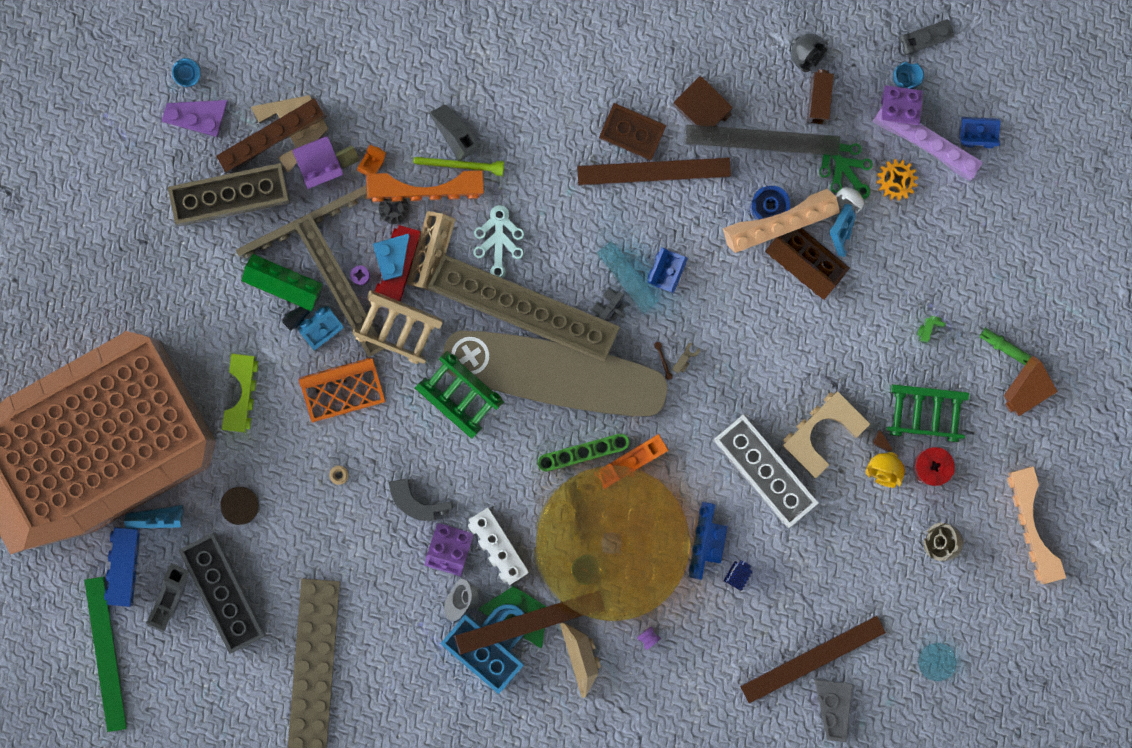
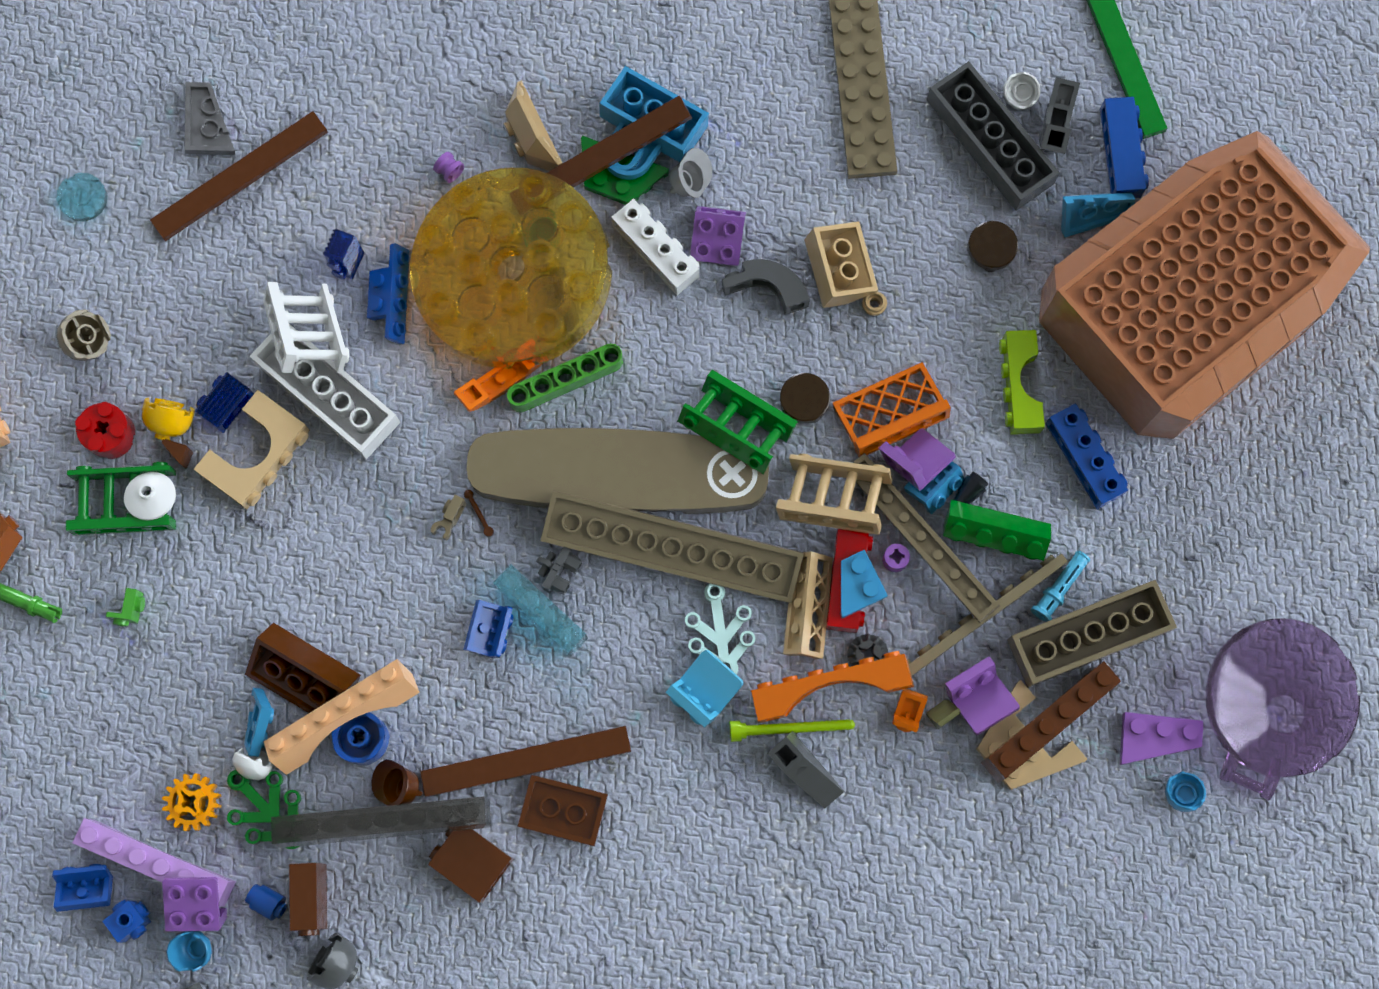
camera: 170 degrees right, 10 degrees down
none -> blue brick [102,900,152,943]
none -> white dish [124,472,176,520]
none -> clear blue brick [195,372,254,433]
none -> blue brick [245,884,287,921]
none -> white fence [263,282,349,373]
none -> reddish brown piece [371,759,423,808]
none -> medium azure bracket [665,650,743,728]
none -> dark brown tile [780,373,830,424]
none -> tan slope [804,221,878,308]
none -> medium lavender bracket [879,428,956,491]
none -> white hair [1003,72,1040,109]
none -> medium azure pin [1030,551,1090,622]
none -> blue brick [1045,403,1128,510]
none -> clear purple dish [1205,618,1360,800]

